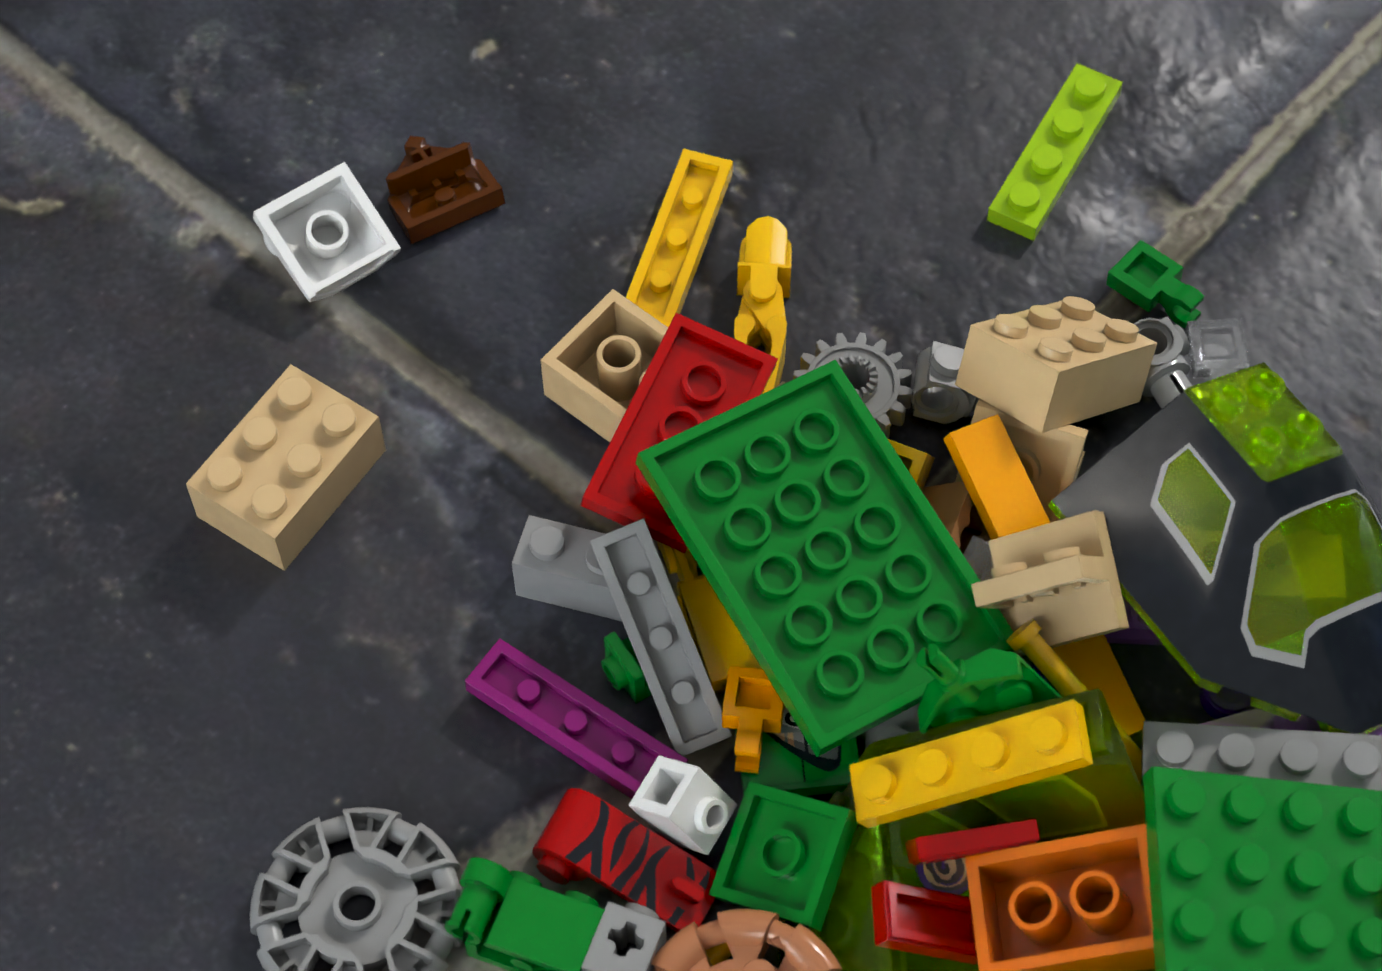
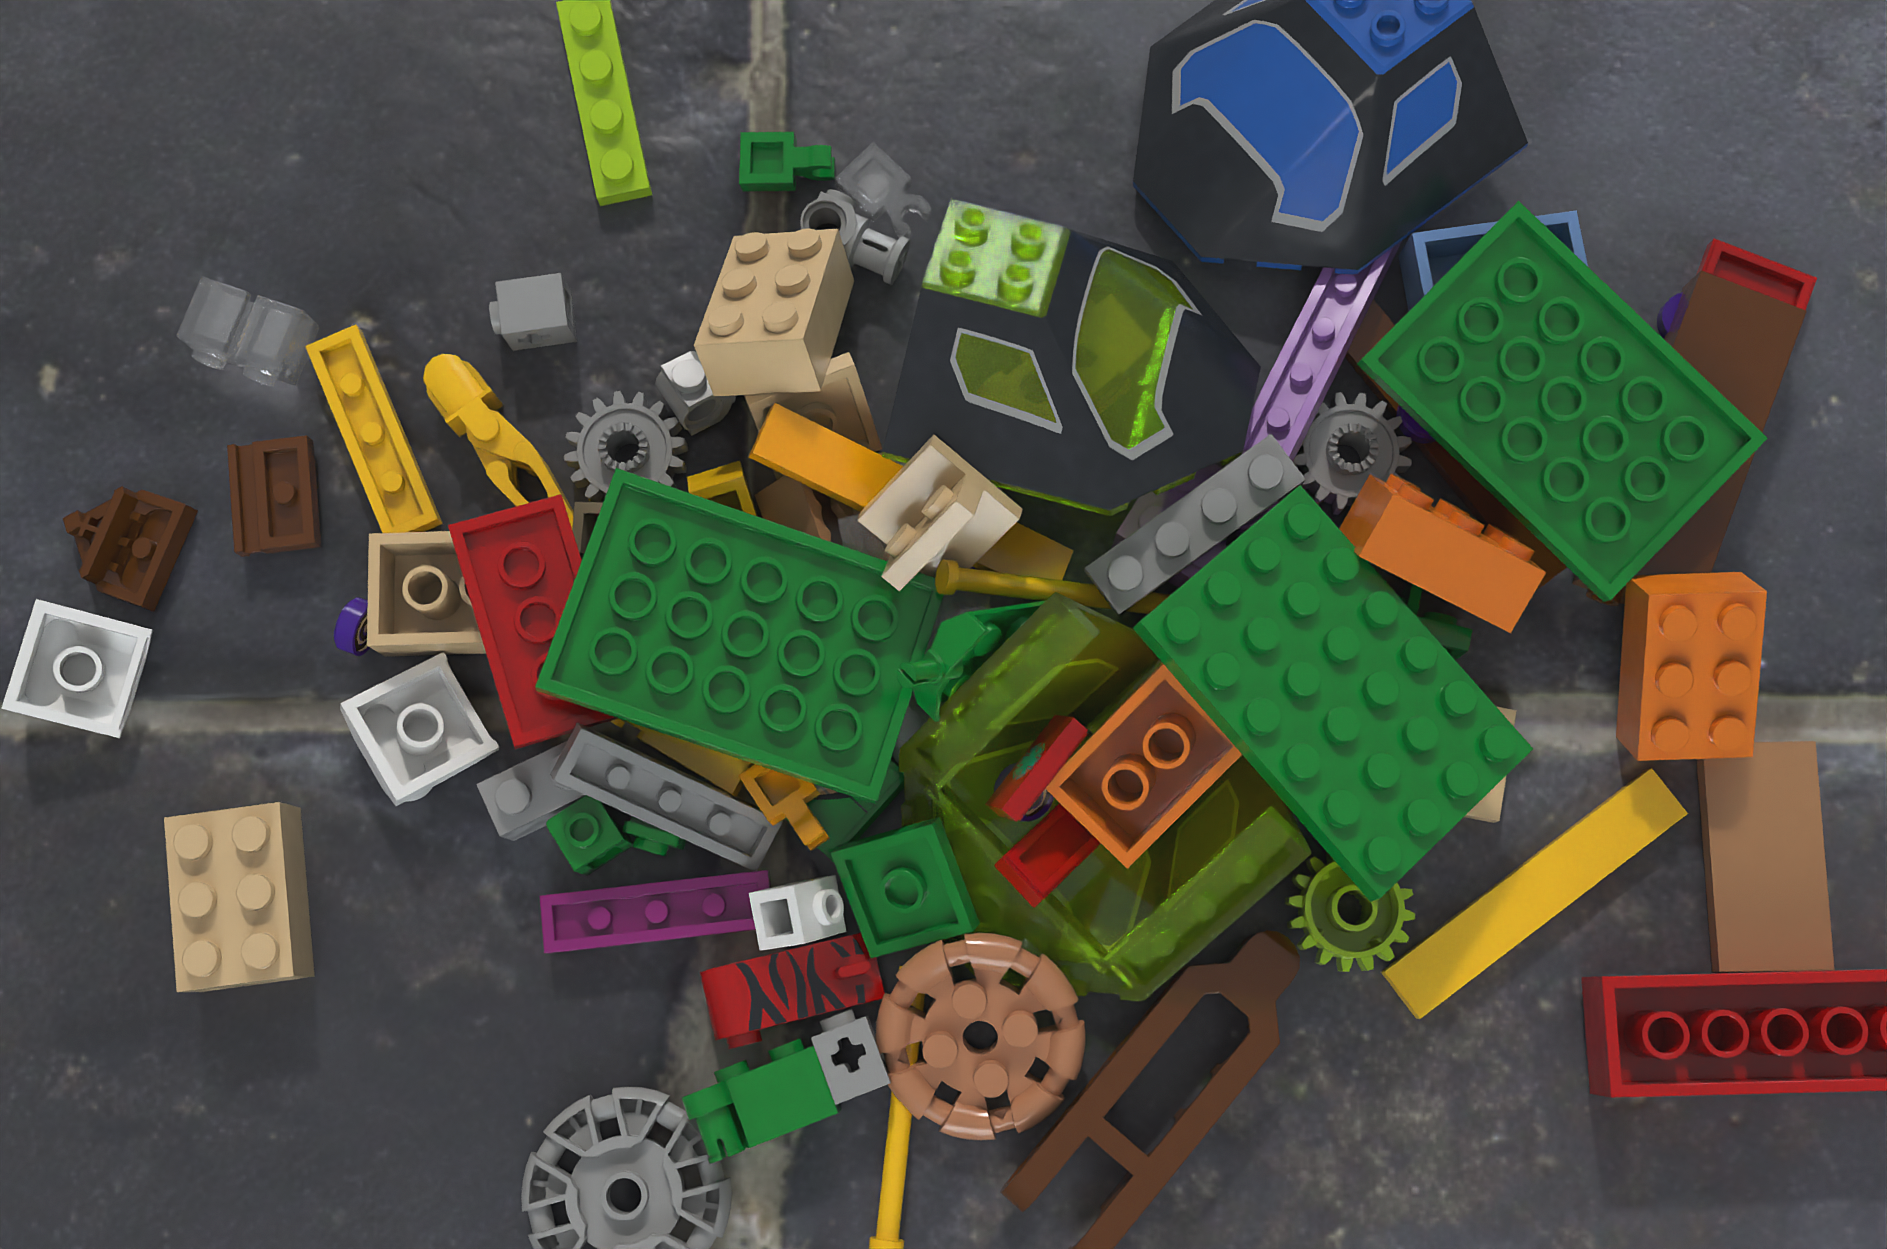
camera: 40 degrees left, 20 degrees up
yellow plate [849,699,1093,828] -> none
none -> clear piece [177,276,320,387]
none -> reddish brown plate [227,435,321,557]
none -> dark purple tile [334,597,370,656]
none -> white slope [340,652,499,806]
none -> light grey brick [489,273,577,351]
none -> green bracket [546,795,634,876]

